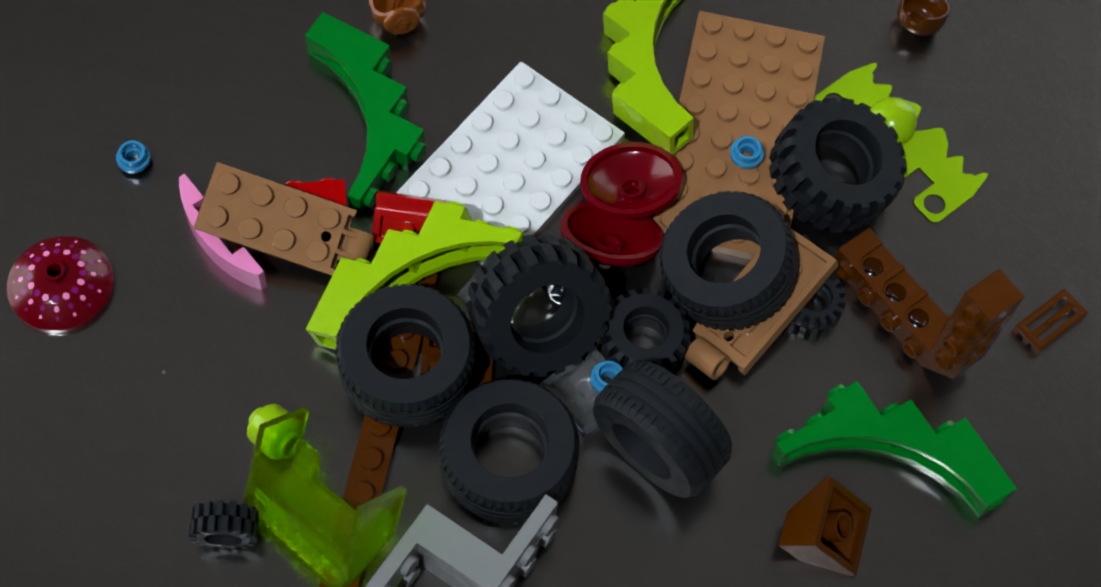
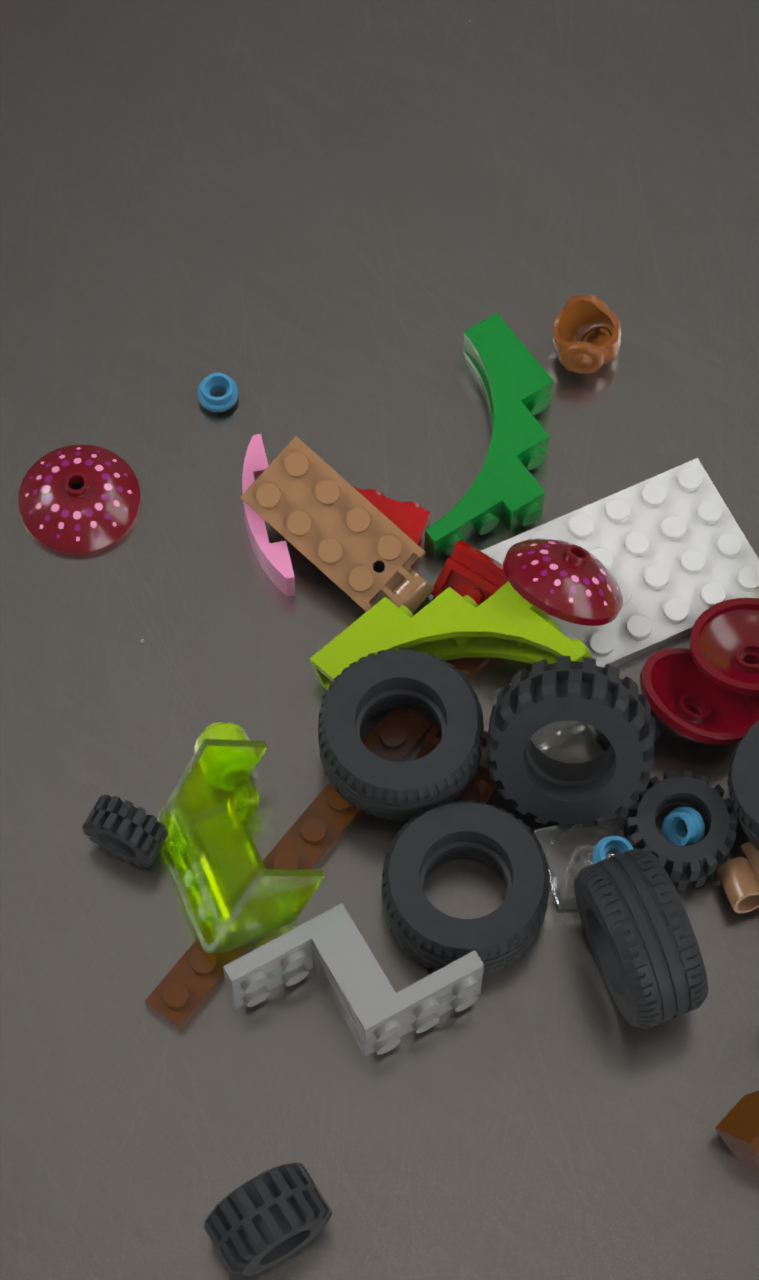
camera: 30 degrees right, 0 degrees up
none -> dark red dish [503,538,623,626]
none -> dark azure plate [662,807,705,846]

